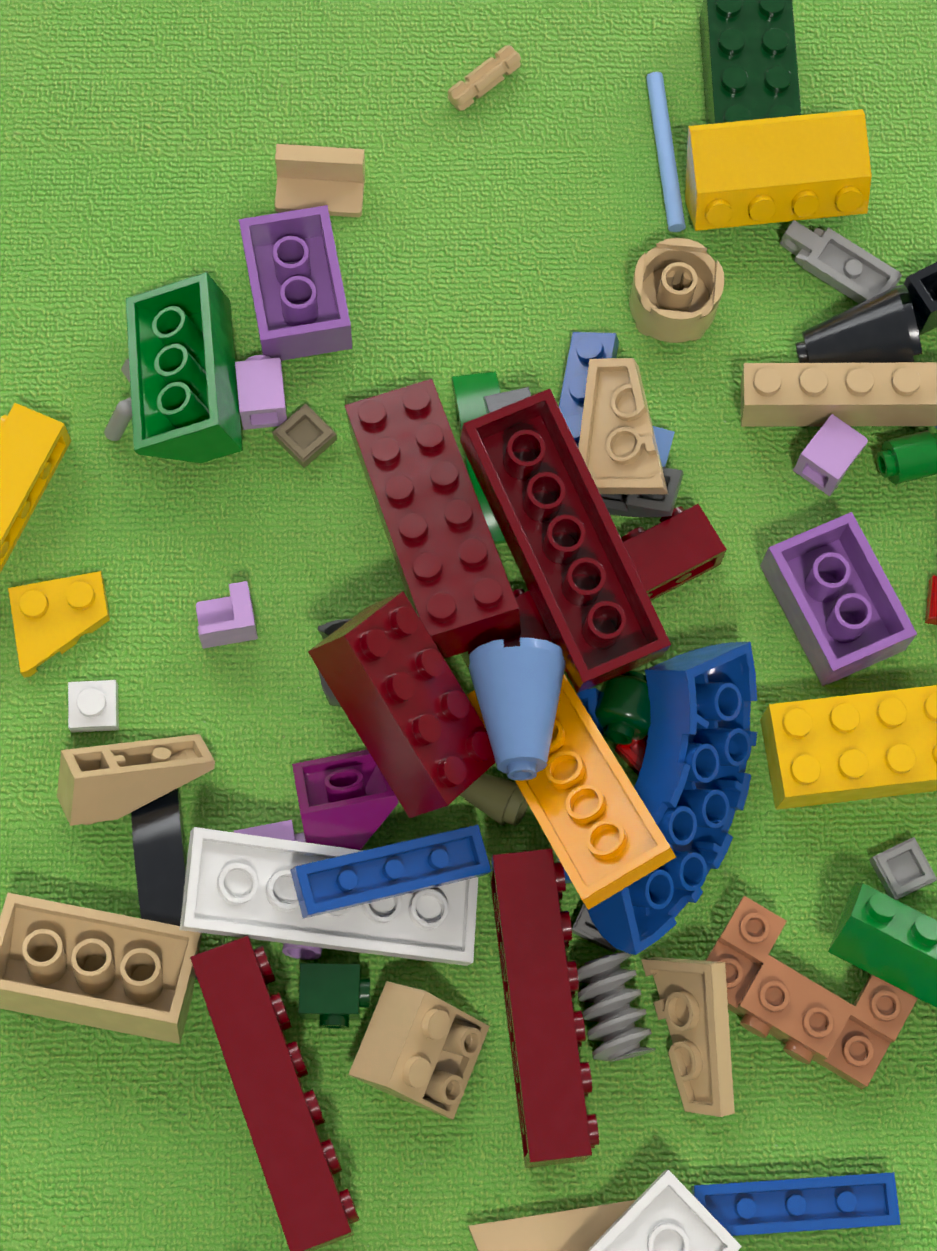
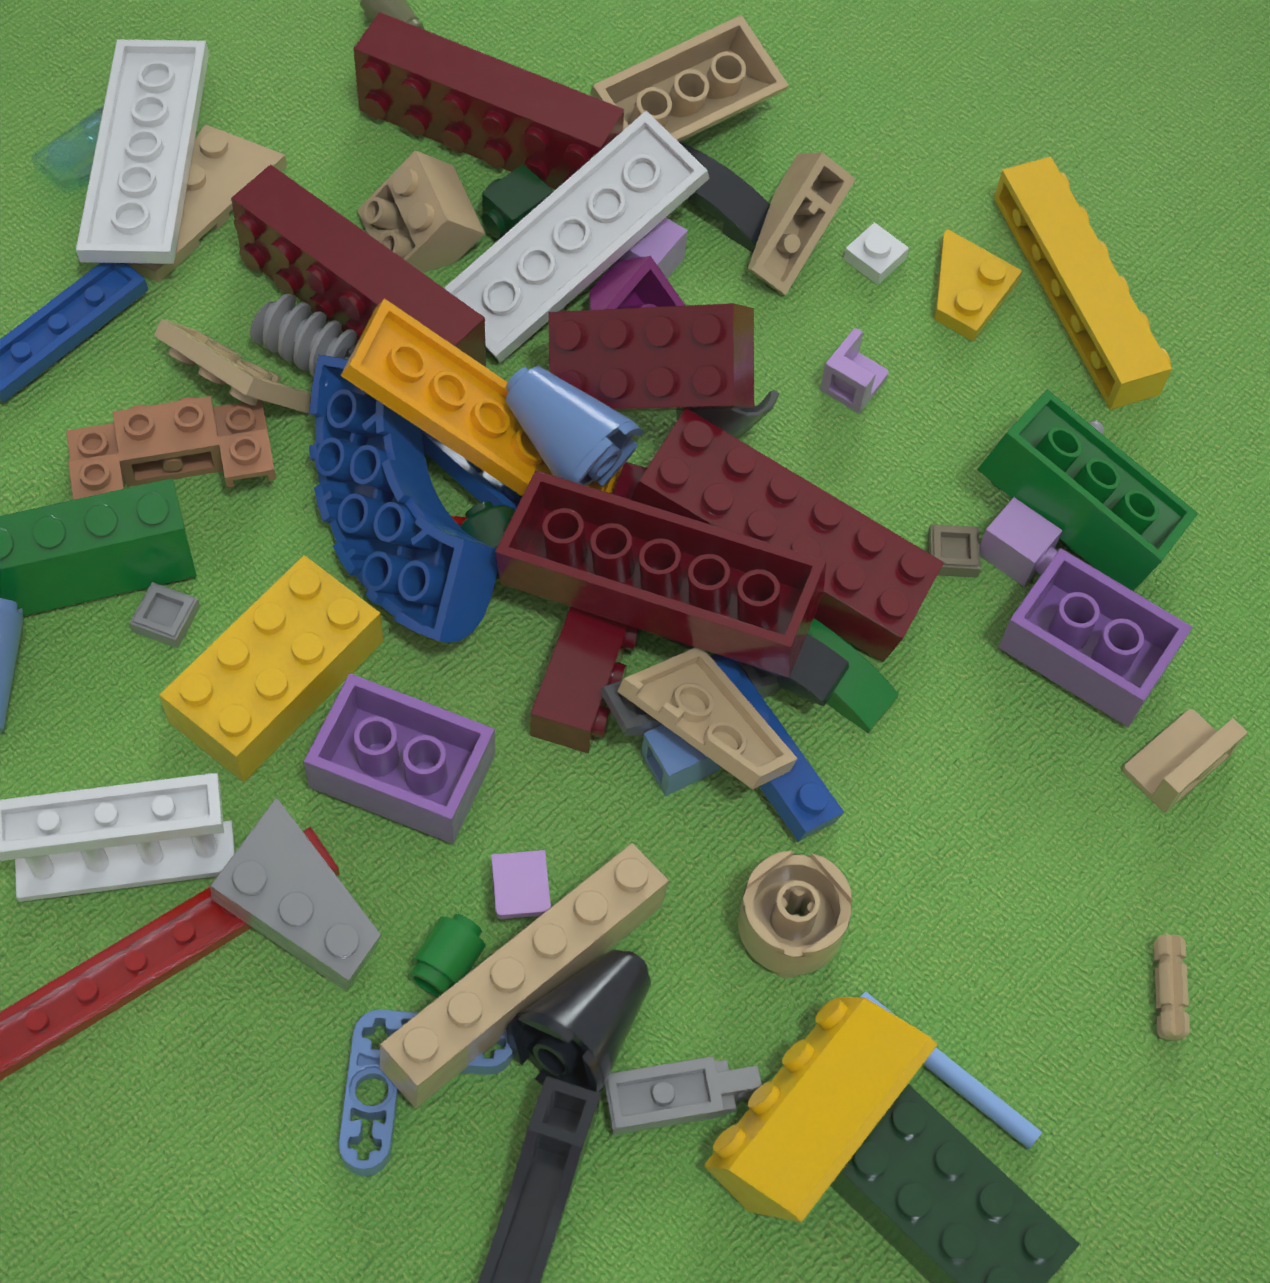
camera: 135 degrees right, 10 degrees down
blue plate [290,825,491,919] -> none

